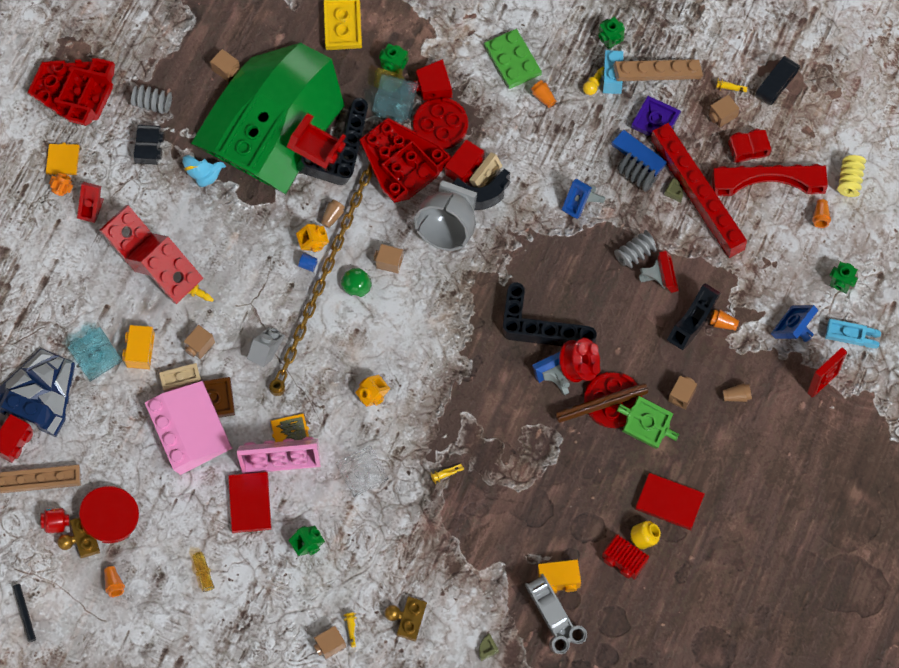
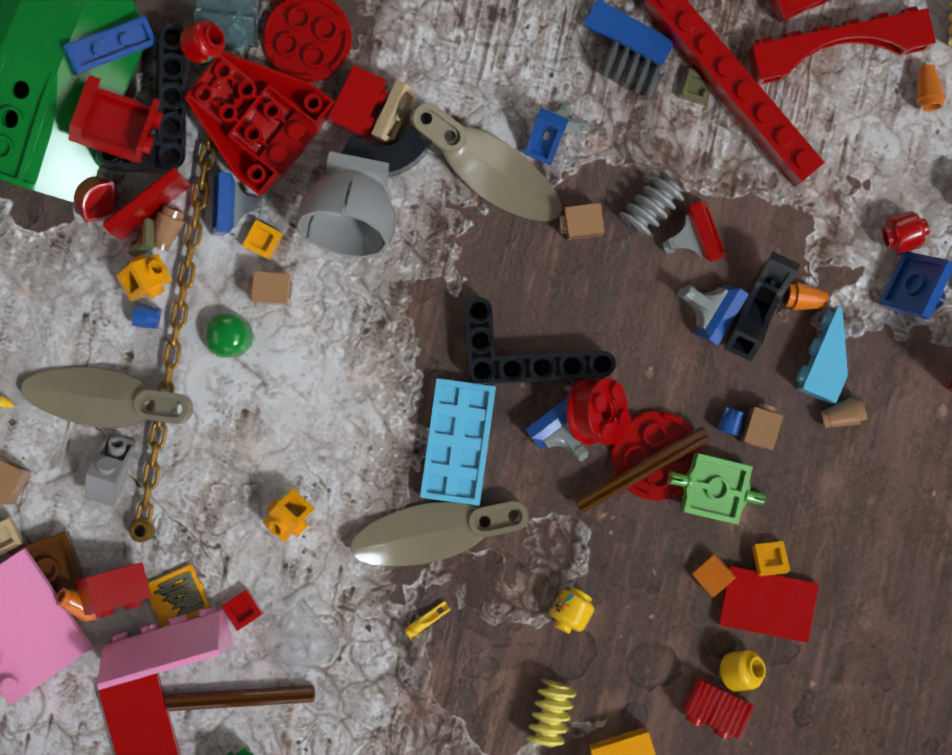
camera: 10 degrees left, 20 degrees up
none -> dark tan plant [21,367,193,428]
none -> orange cone [56,588,98,623]
none -> blue tile [62,15,158,76]
none -> red hat [74,177,120,223]
none -> red brick [76,562,152,619]
none -> red tile [103,168,192,241]
none -> olive tile [128,218,155,257]
none -> reddish brown axle [166,685,316,711]
none -> red head [180,20,225,64]
none -> blue piece [211,172,269,236]
none -> red tile [221,589,264,631]
none -> light orange tile [242,220,283,261]
none -> dark tan plant [351,501,529,566]
none -> dark tan plant [410,103,562,221]
none -> medium azure plate [420,378,496,506]
none -> light yellow piece [526,679,576,747]
none -> yellow head [550,587,595,634]
none -> medium nougat brick [559,203,605,241]
none -> piece [677,284,749,346]
none -> orange tile [692,554,736,597]
none -> blue hose [717,407,747,437]
none -> light orange tile [752,541,790,577]
none -> medium azure slope [796,306,848,404]
none -> red head [881,211,930,254]

